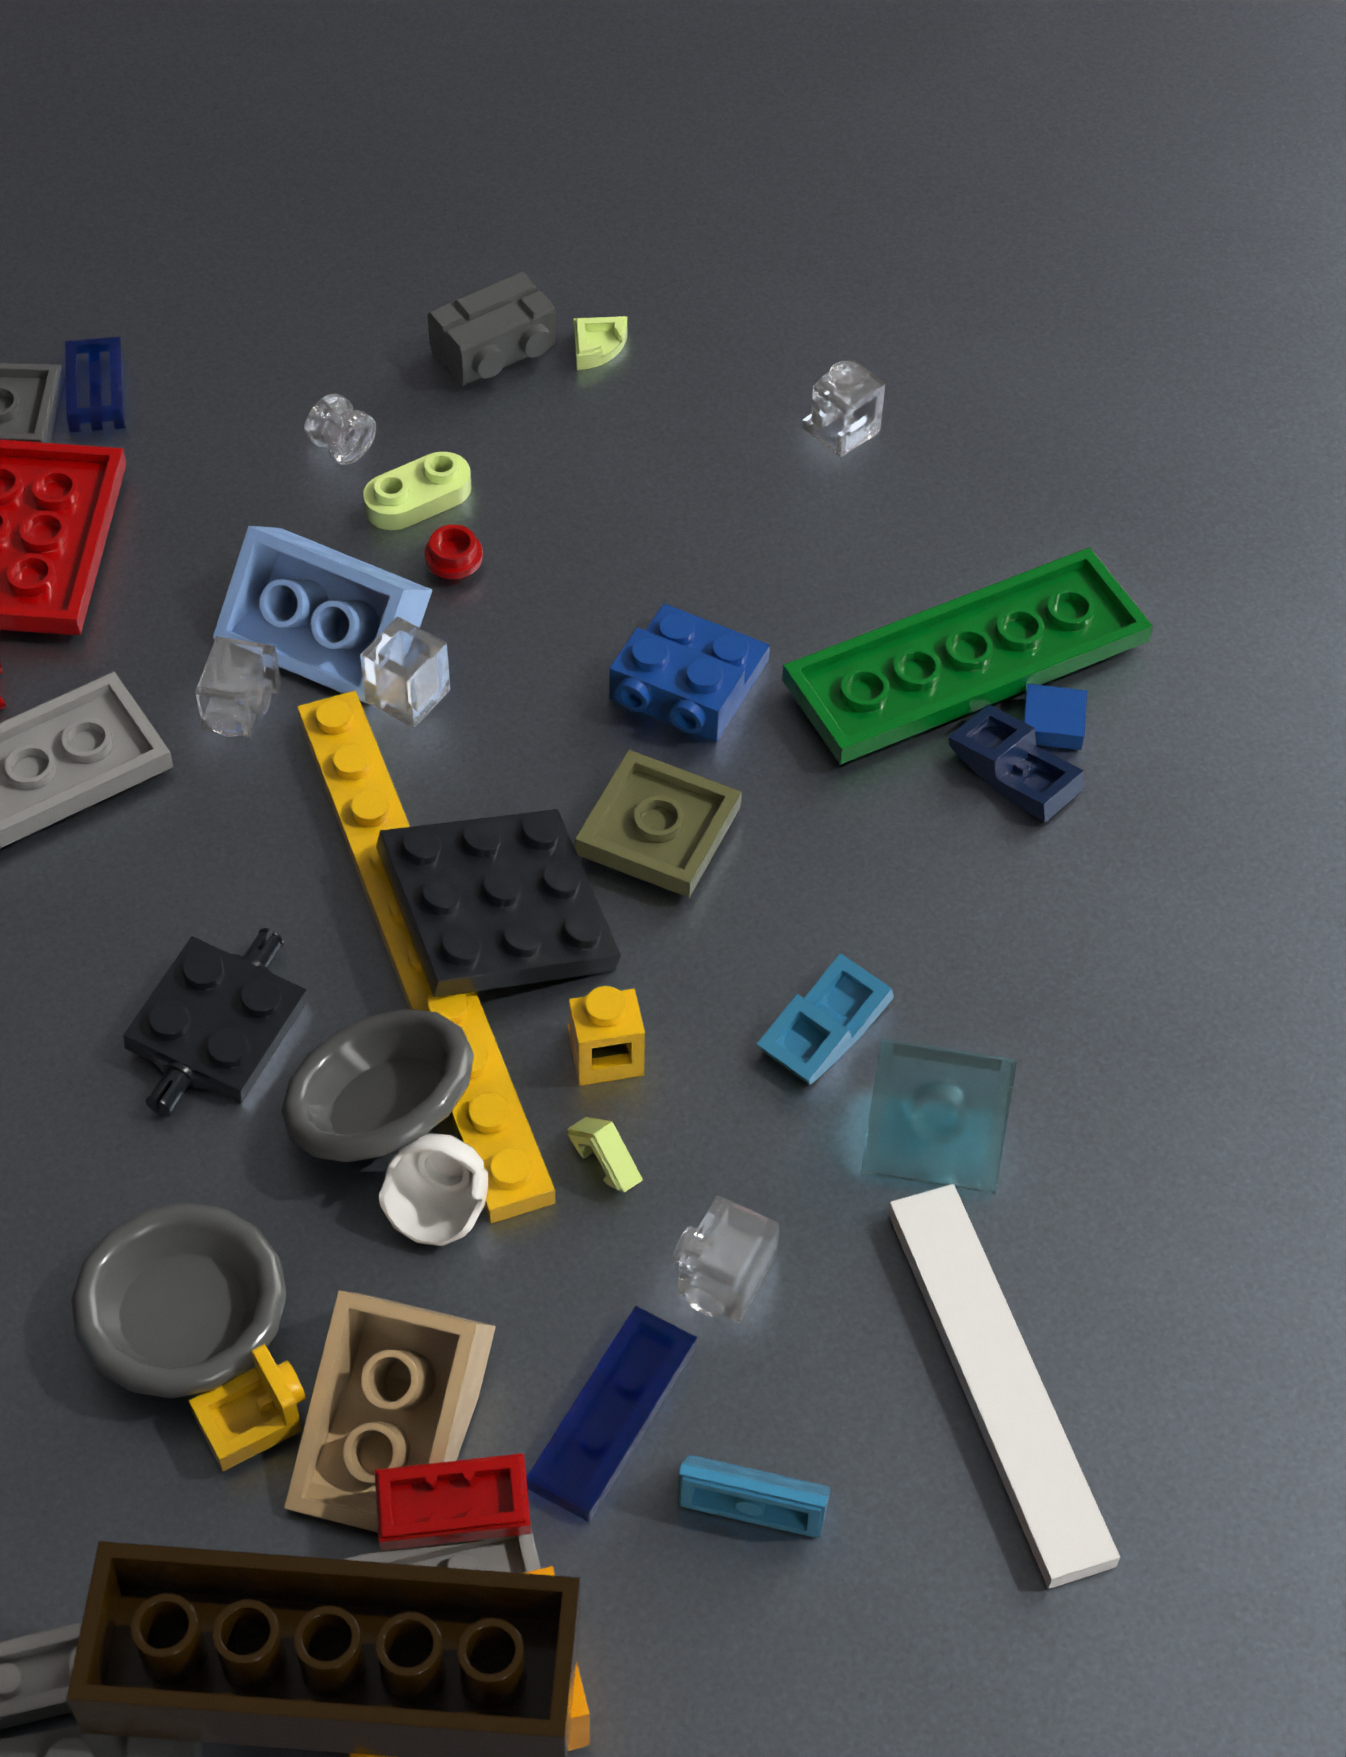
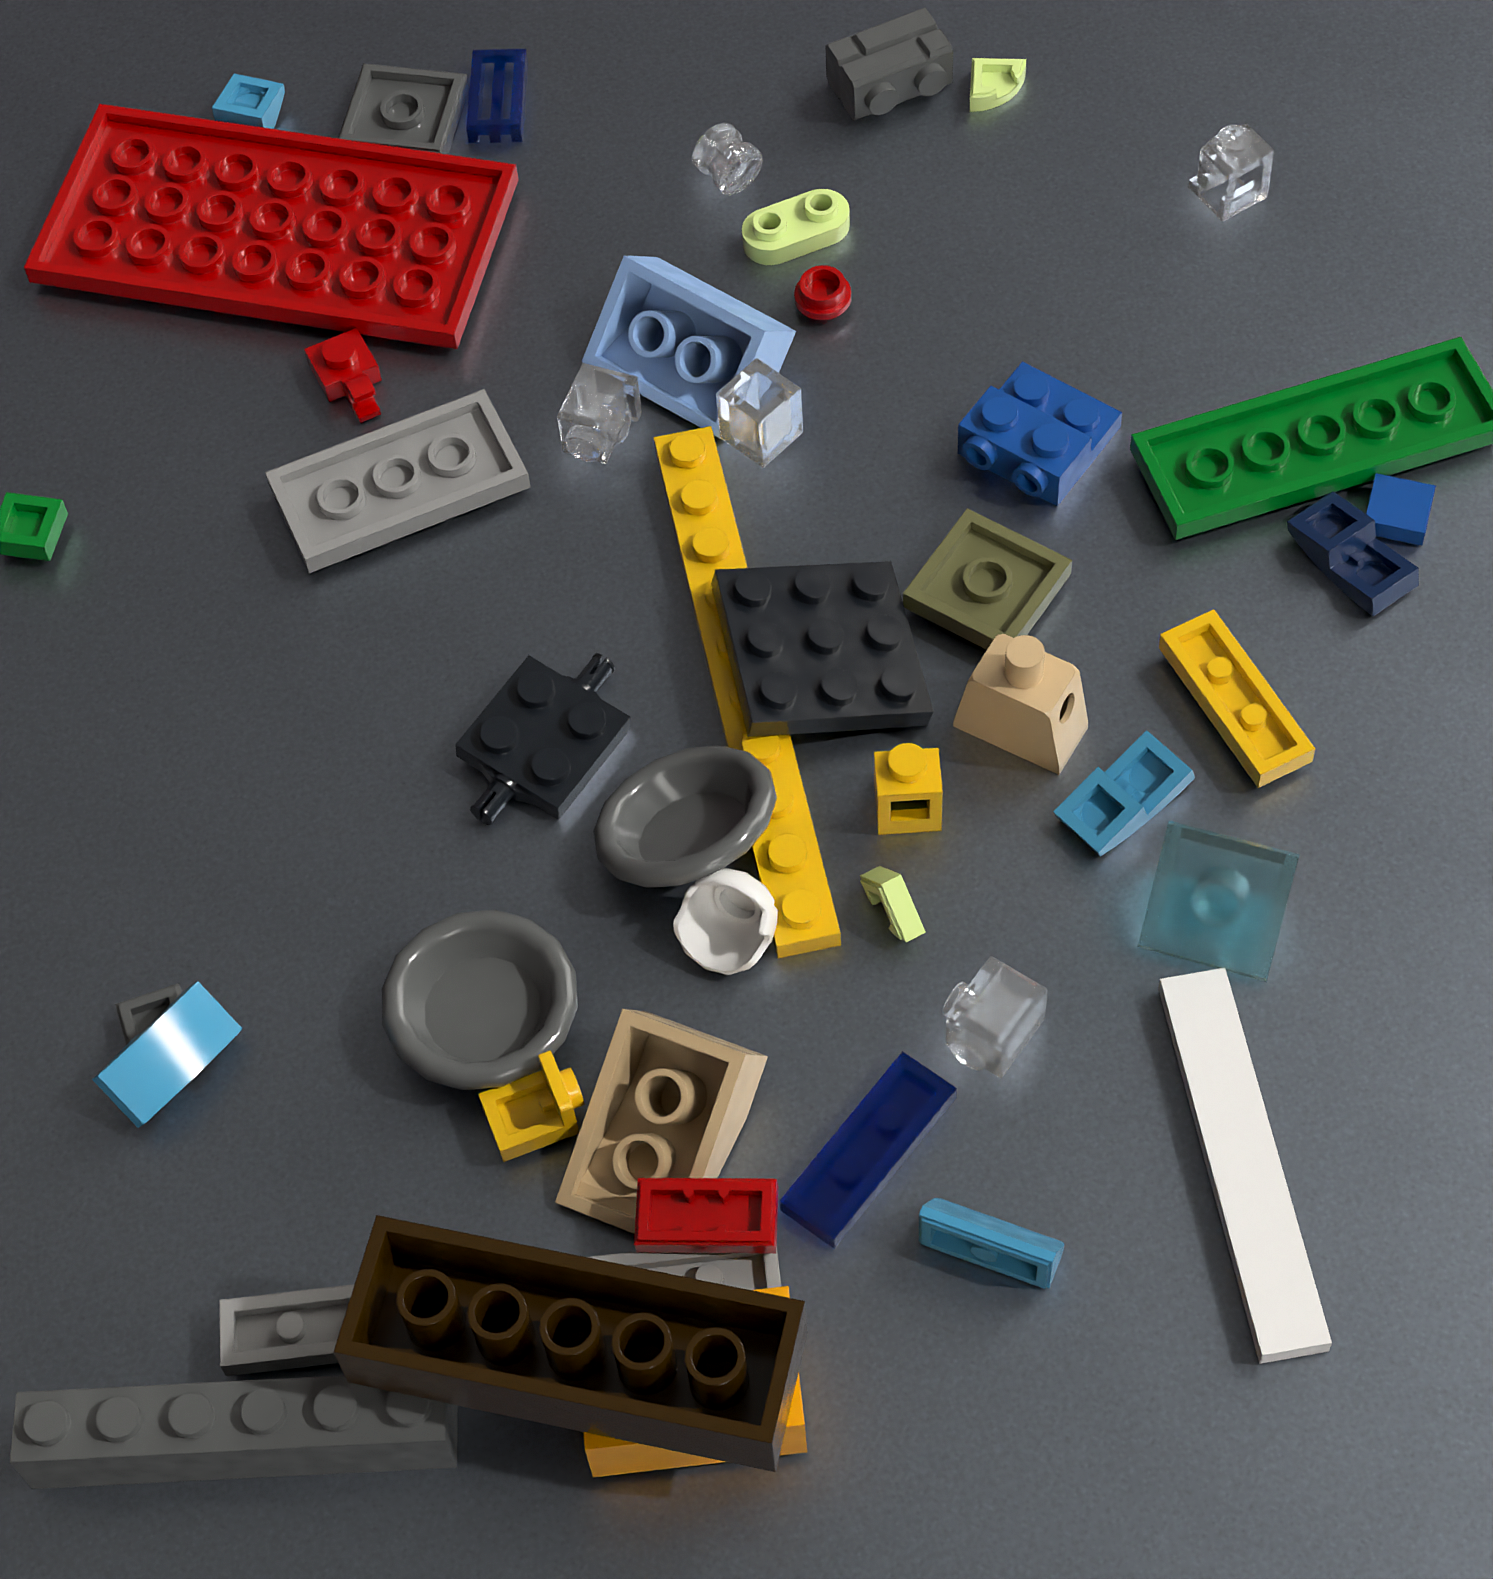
camera: 15 degrees right, 5 degrees up
none -> tan torso [953,634,1088,775]
none -> yellow plate [1159,609,1315,788]

